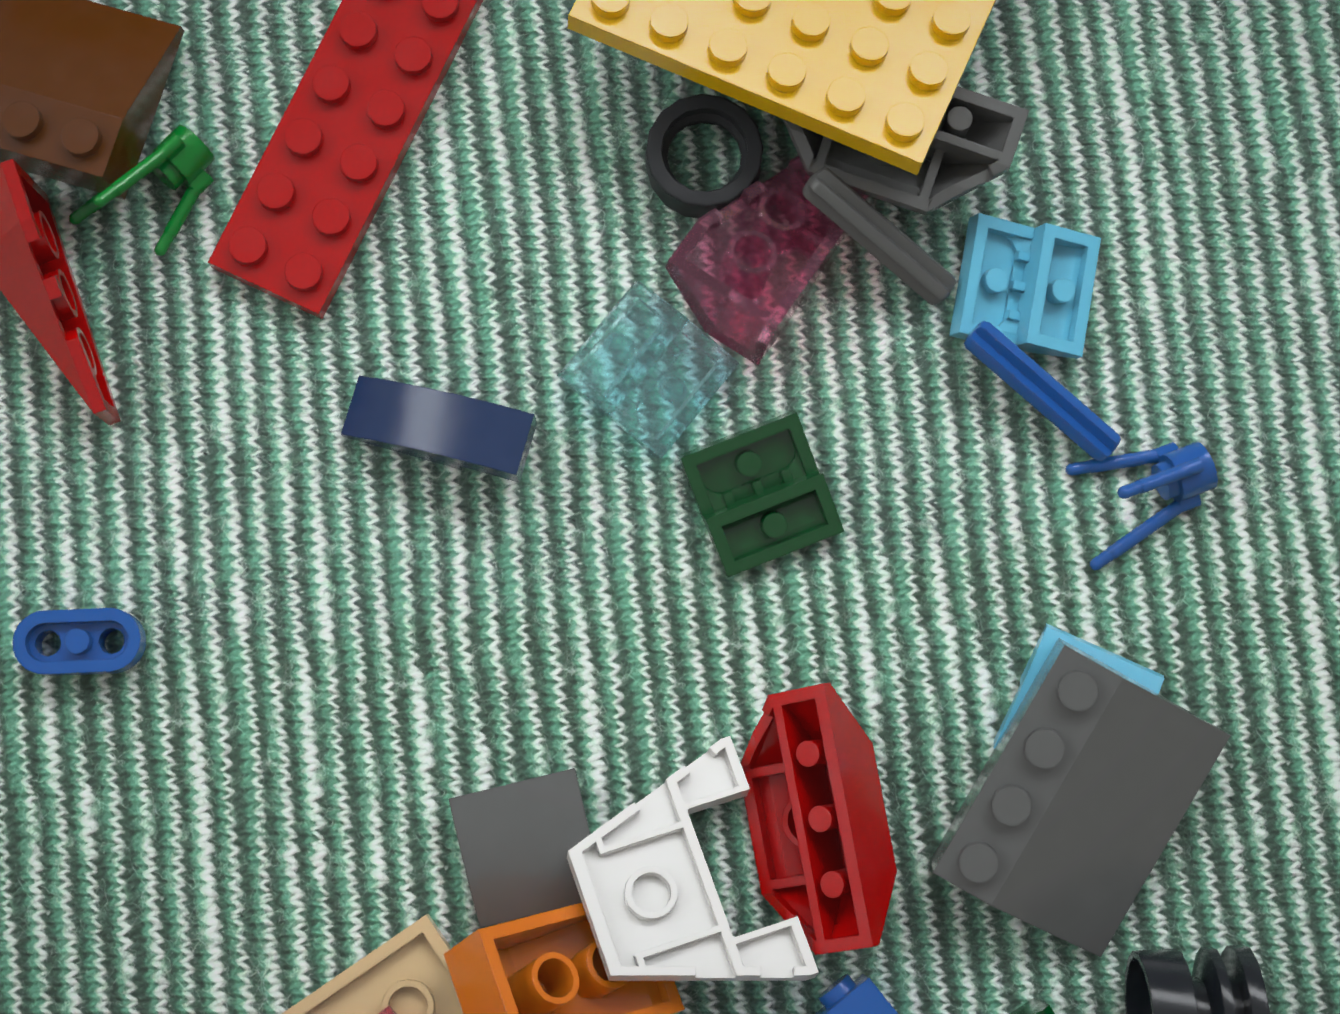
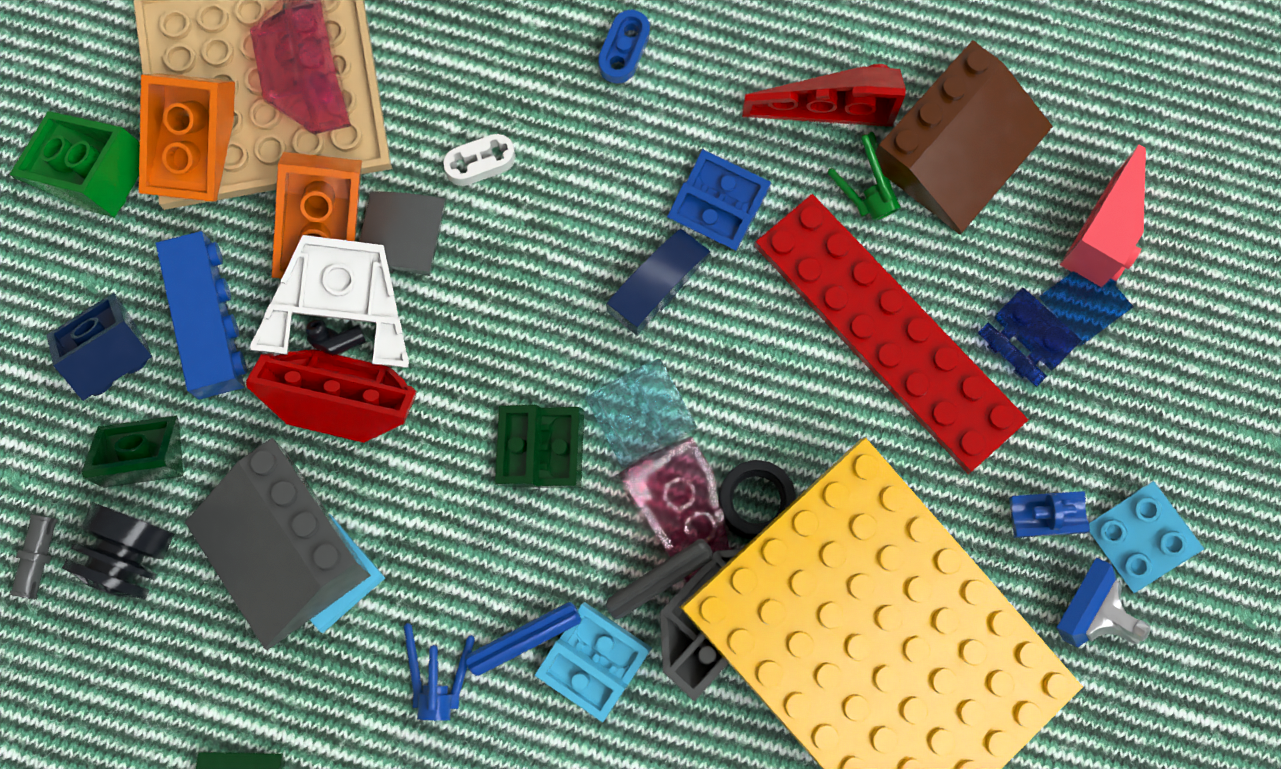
camera: 115 degrees right, 5 degrees down
none -> black arm [305,320,366,355]
none -> white beam [443,134,516,186]
none -> blue slope [667,149,772,251]

